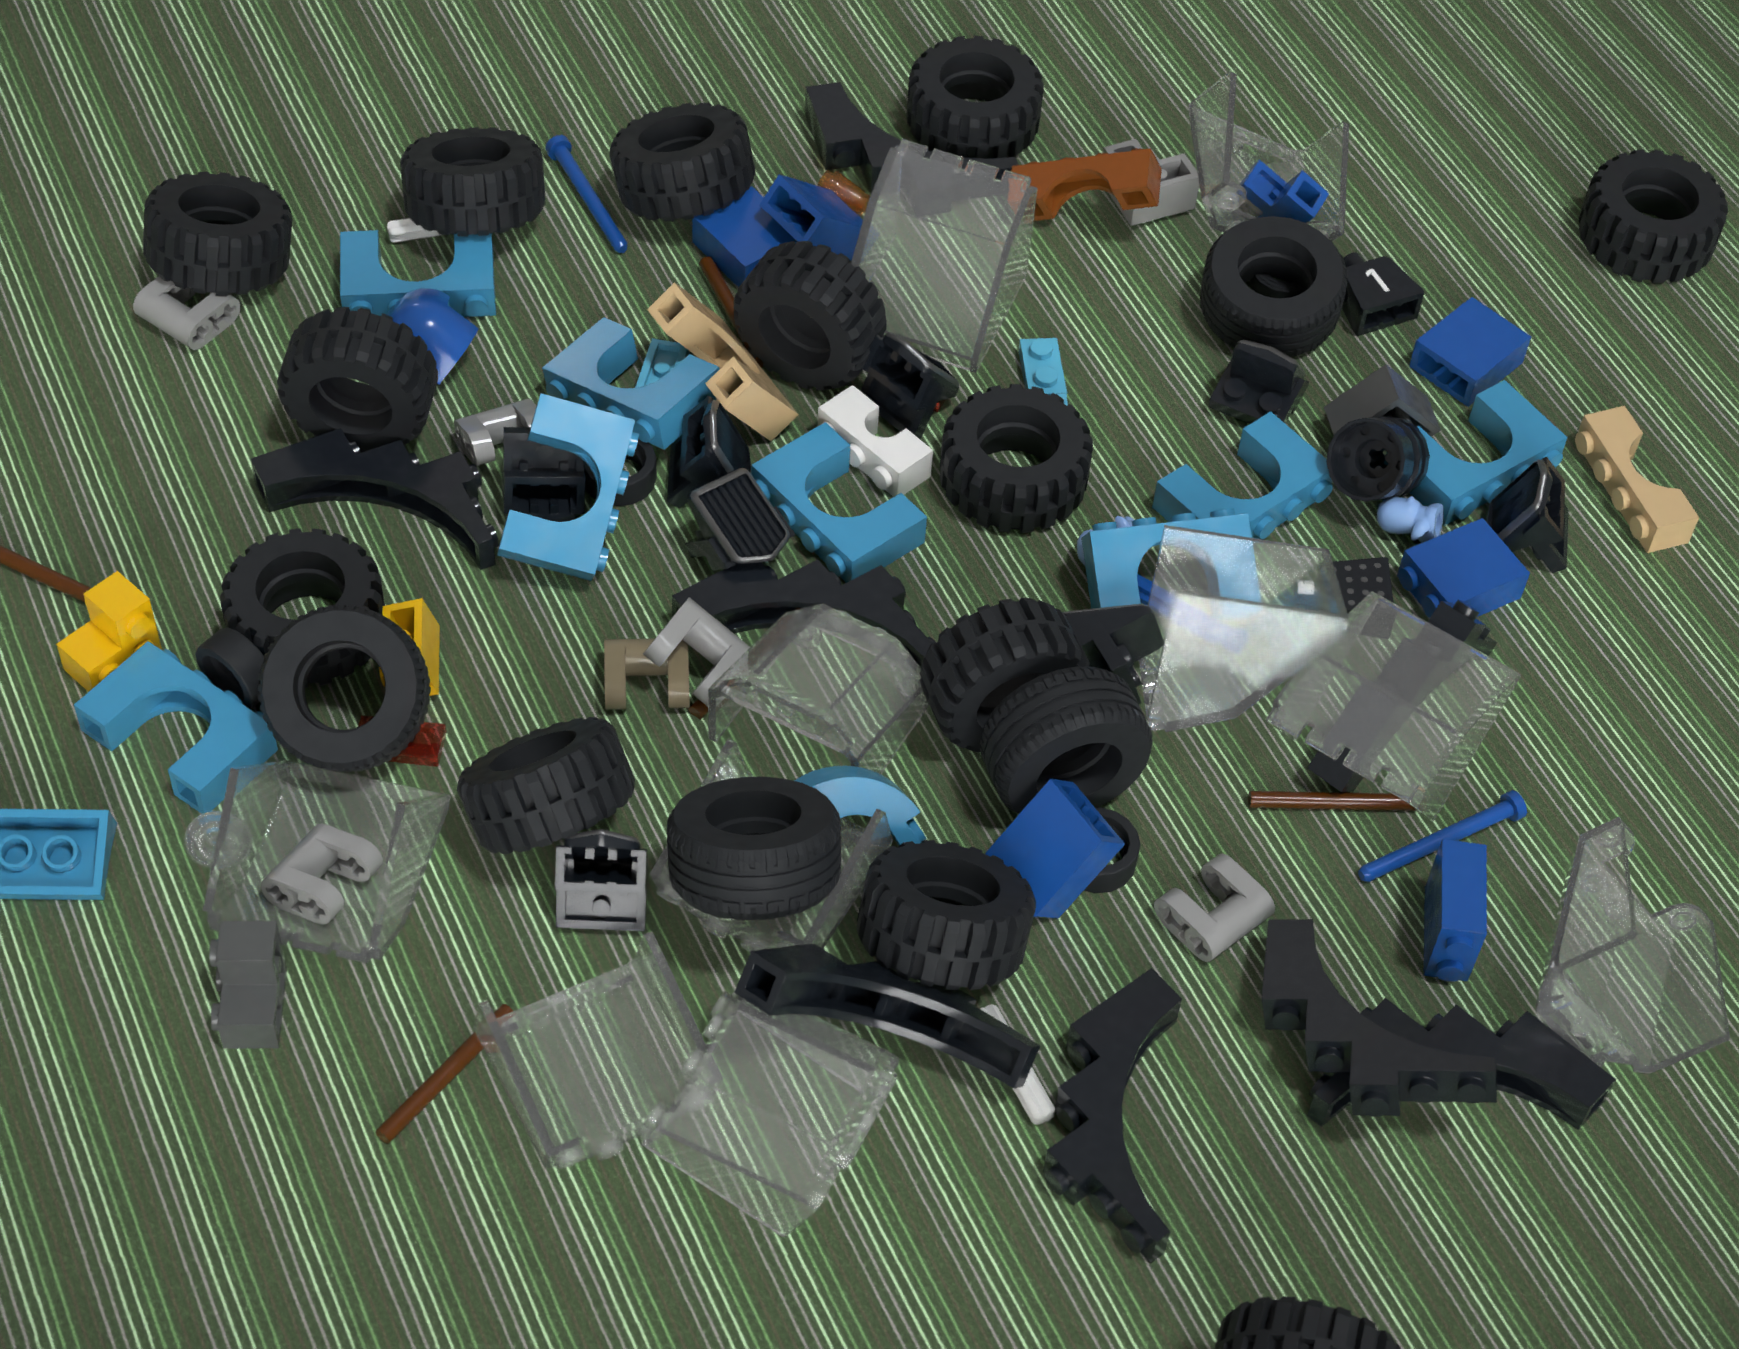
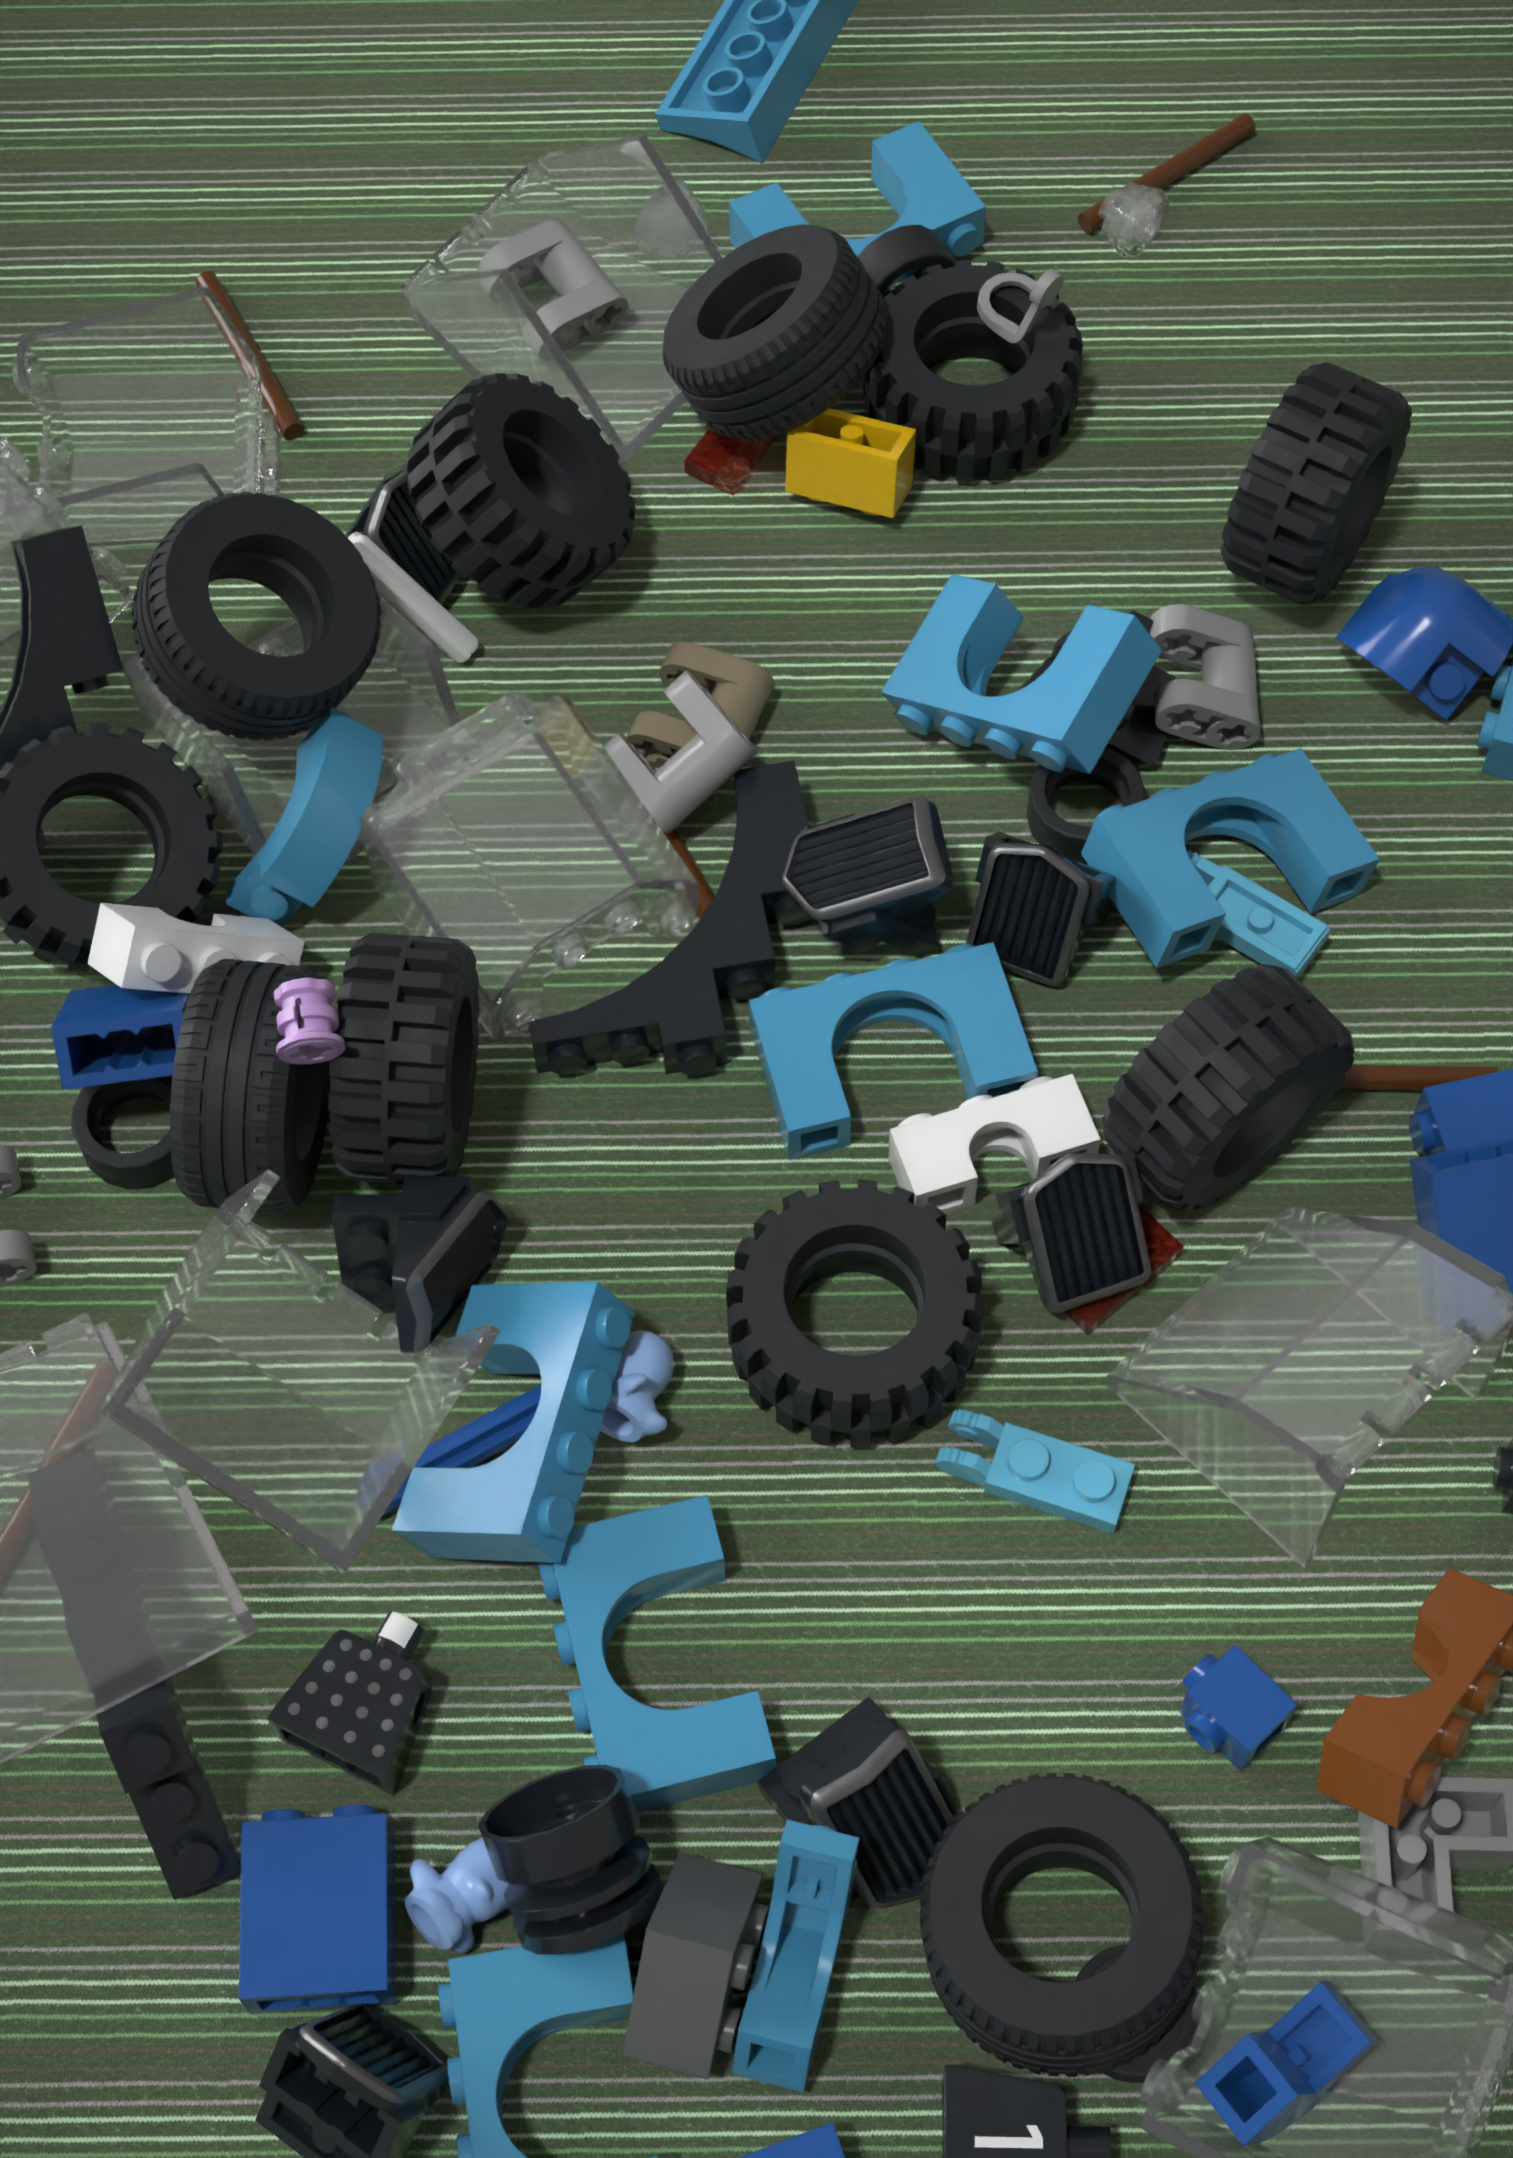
camera: 120 degrees right, 10 degrees up
yellow brick [56,571,162,692] -> none
dark grey brick [209,921,287,1049] -> none
black arch [250,428,499,570] -> none
tan arch [647,282,799,441] -> none
none -> white arch [88,903,305,993]
none -> lavender bush [273,978,345,1064]
none -> white axle [348,532,479,663]
none -> dark azure arch [732,1819,859,2093]
none -> light grey piece [977,269,1064,343]
none -> clear cone [1098,183,1169,258]
none -> blue brick [1179,1644,1298,1772]

